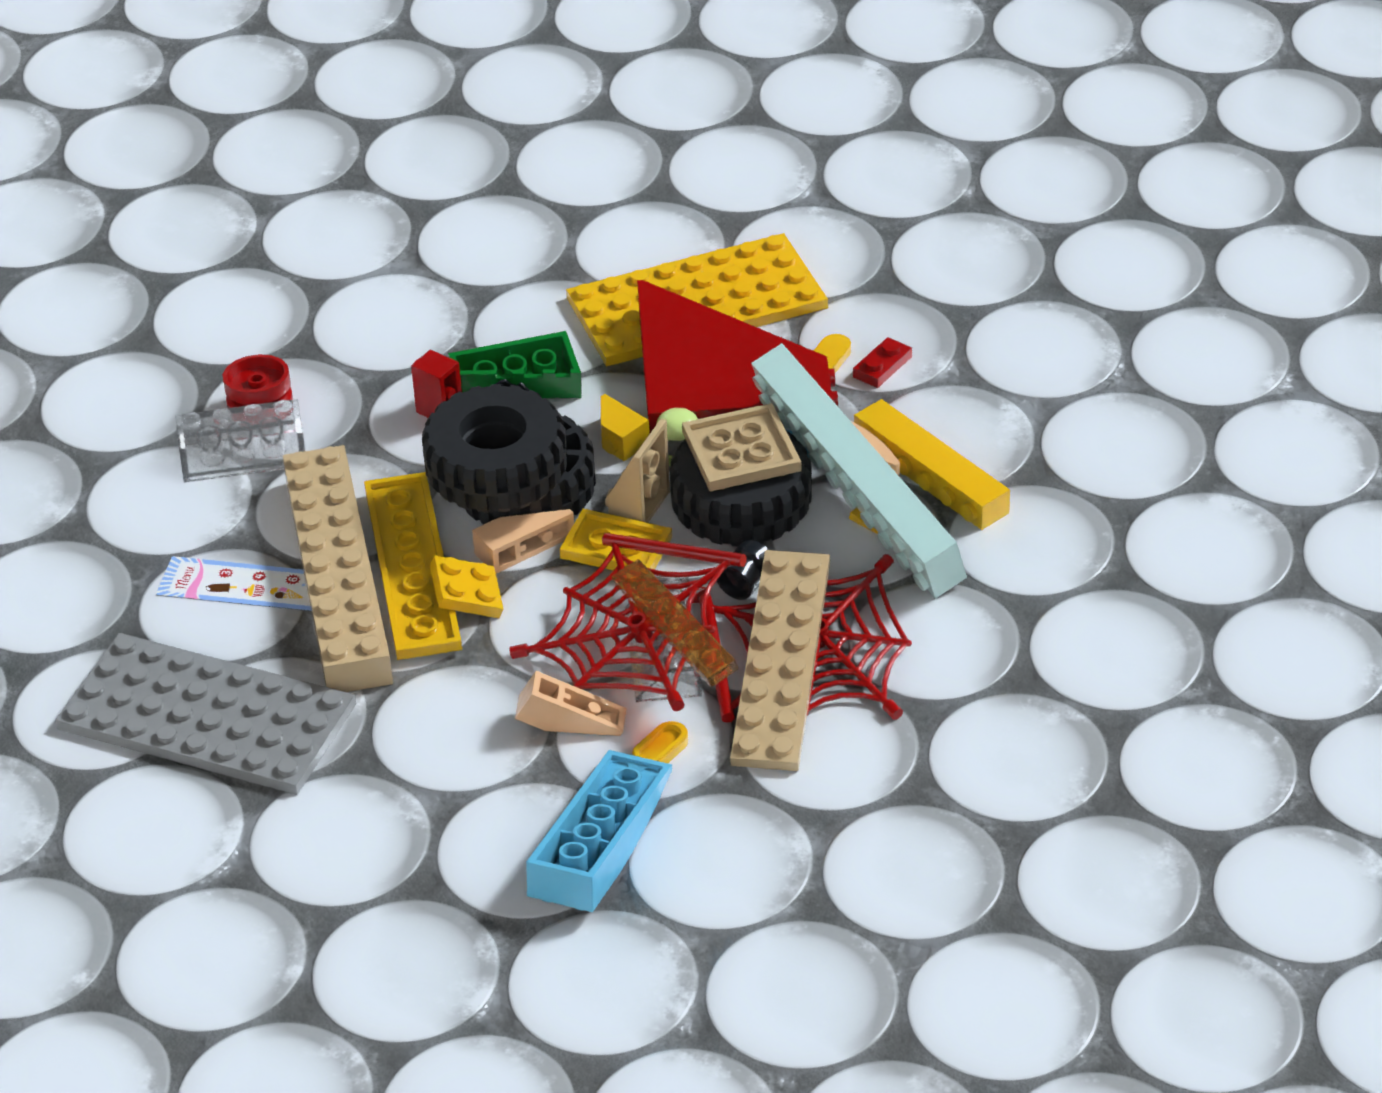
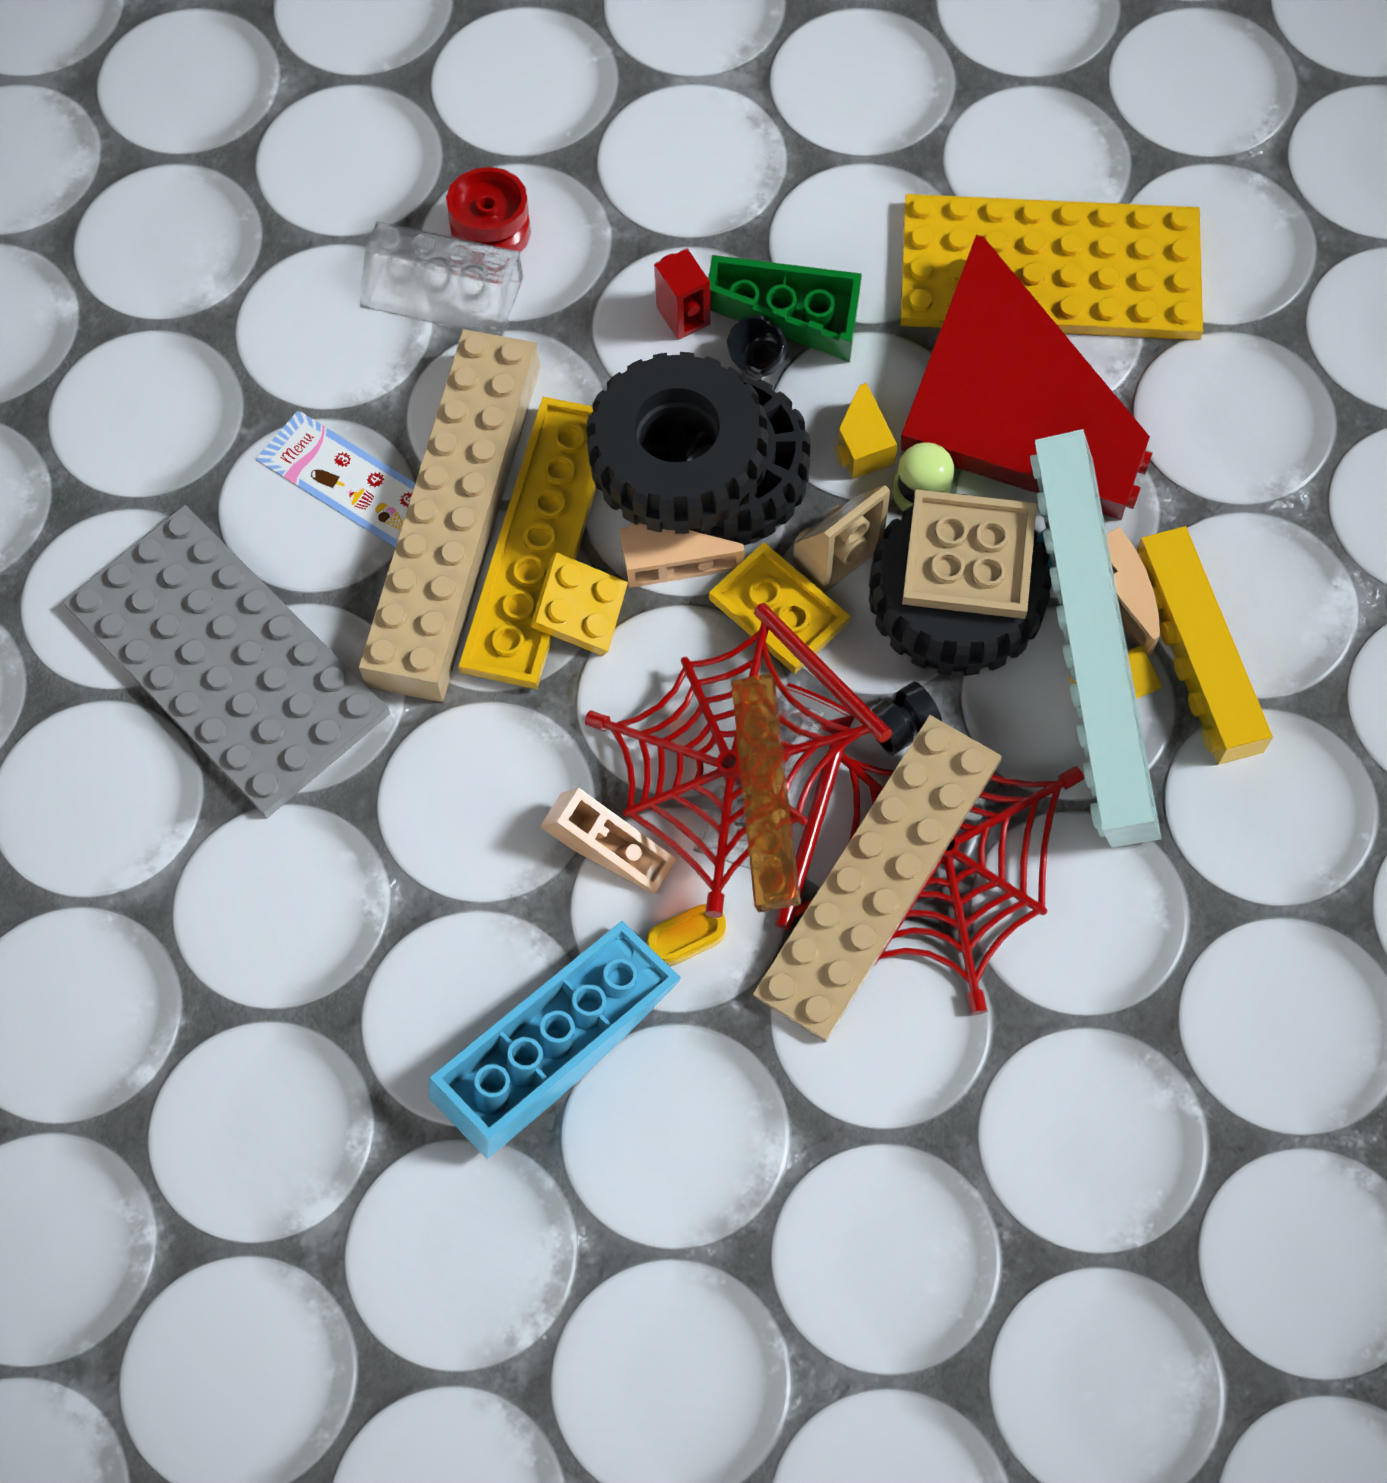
camera: 25 degrees right, 25 degrees up
yellow tile [813,334,851,373] -> none
red plate [853,337,912,388] -> none

